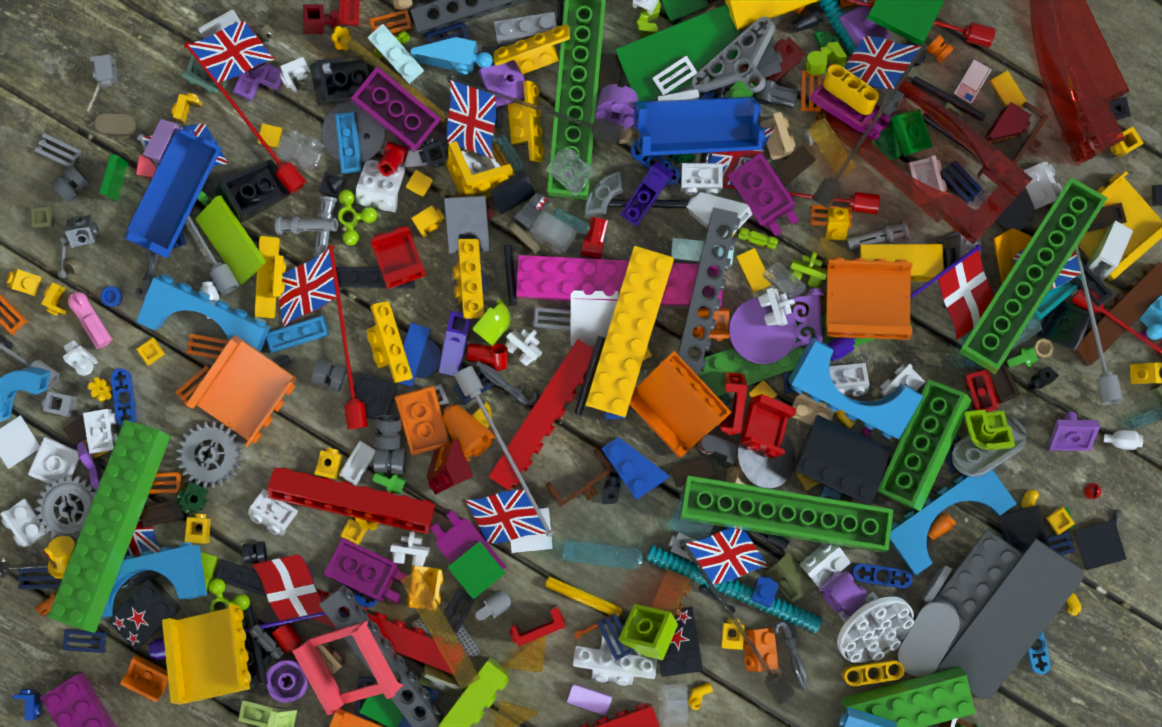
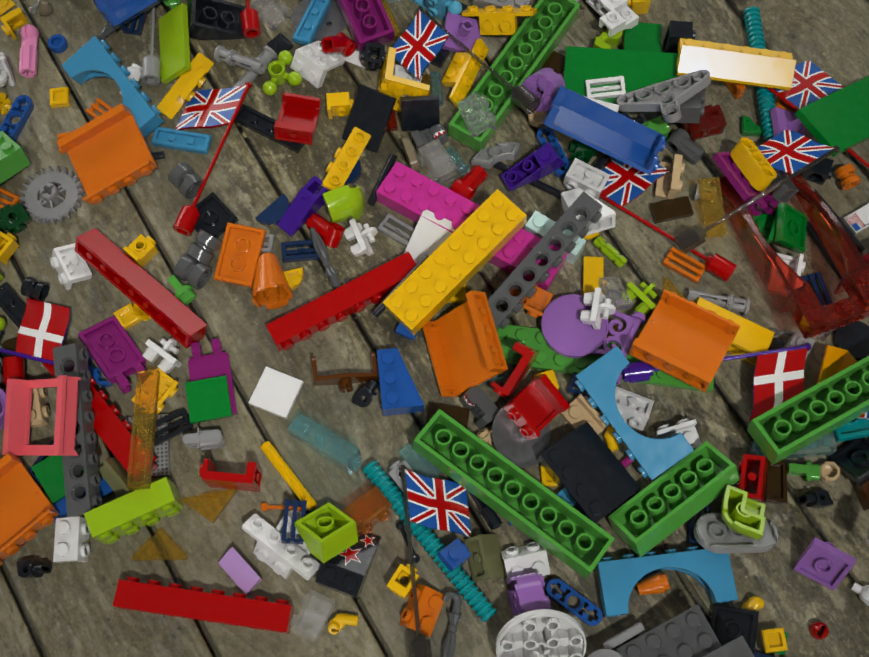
camera: 30 degrees right, 15 degrees down
white tile [339,440,376,486] -> none
yellow bracket [366,301,413,383] -> none
blue tile [392,323,431,387] -> none
yellow tile [406,170,434,198] -> none
dark red slope [426,439,474,495] -> none
flag [454,366,553,543] -> none
magenta tile [727,153,799,236] -> none
black cone [791,6,823,33] -> none
orange tile [800,70,822,112] -> none
lime leg [806,41,847,75] -> none
yellow bracket [825,208,849,240] -> none

